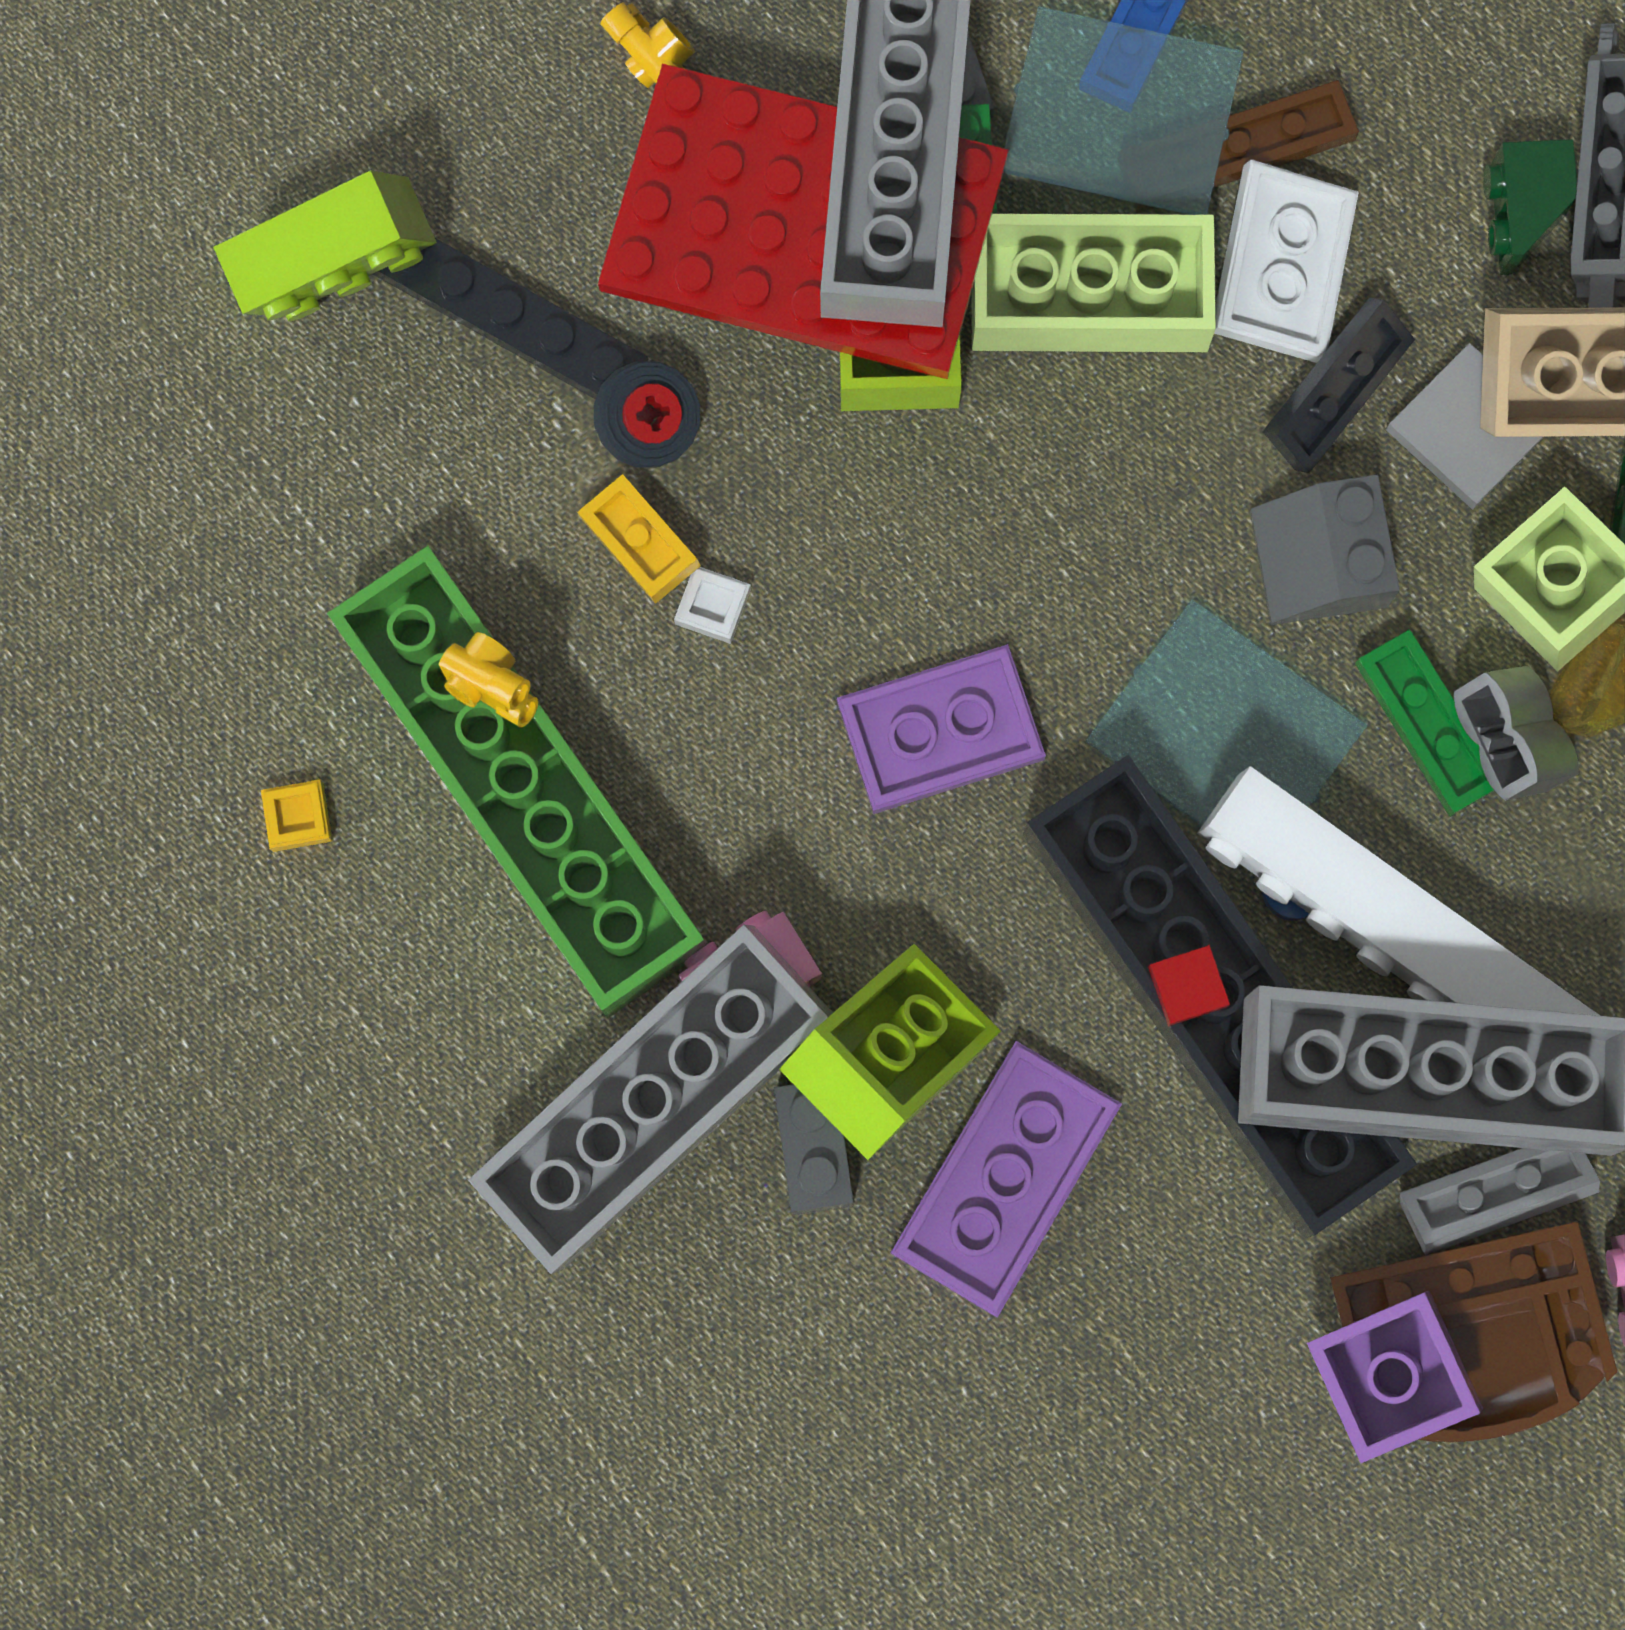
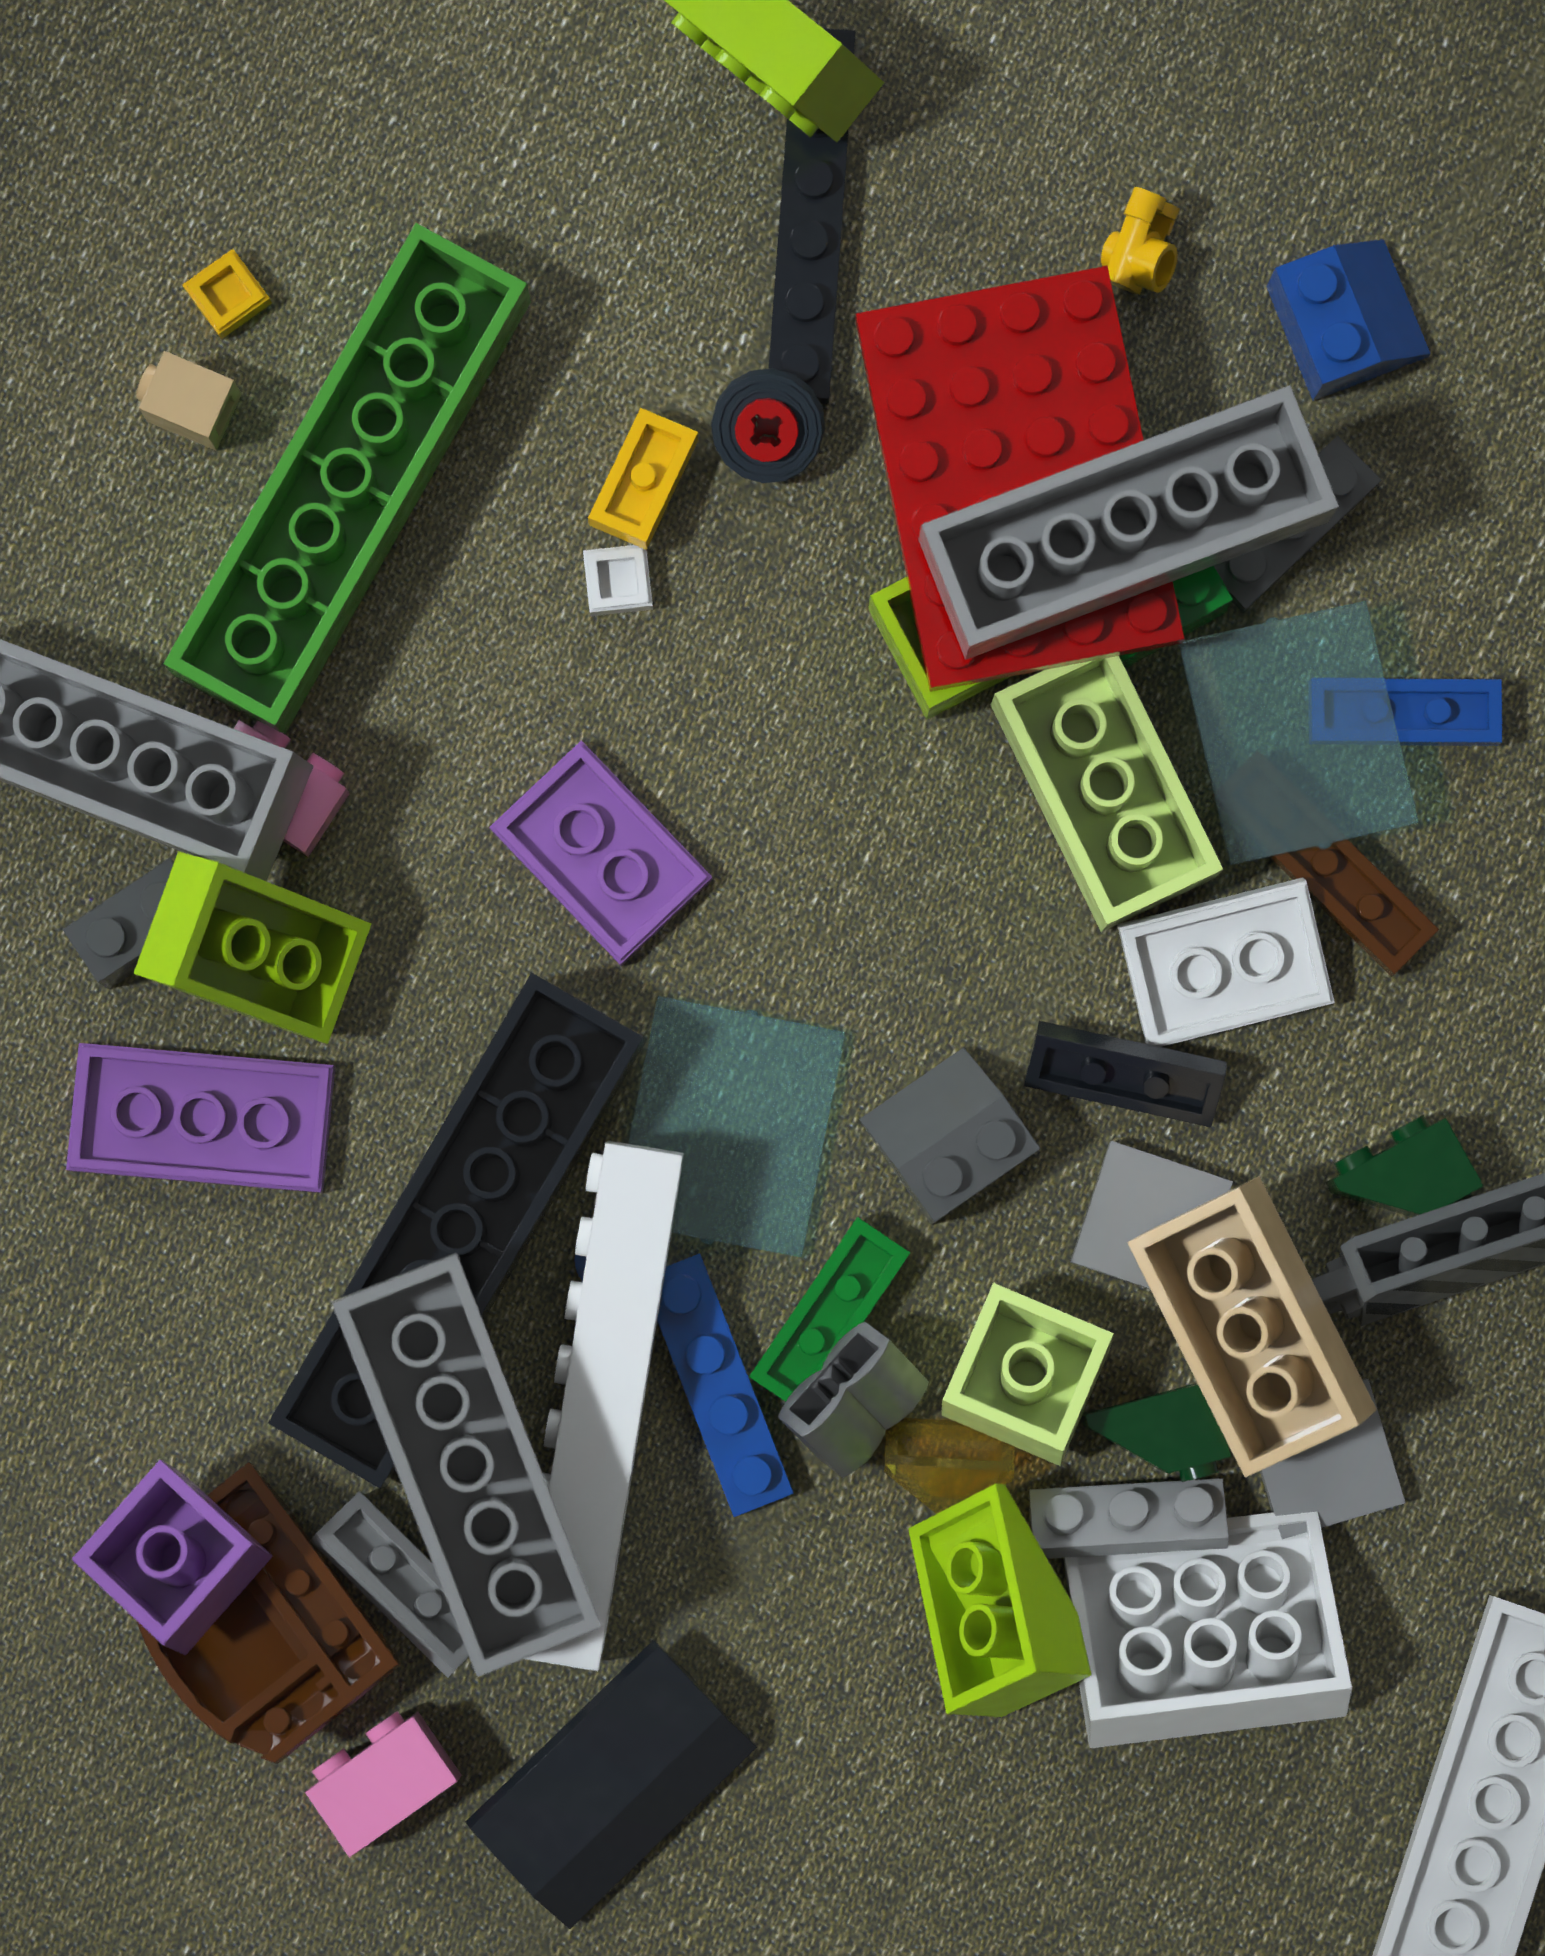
camera: 60 degrees right, 5 degrees up
yellow plate [438,632,538,727] -> none
red tile [1148,945,1230,1026] -> none
none -> tan brick [136,351,242,451]
none -> blue plate [657,1253,794,1517]

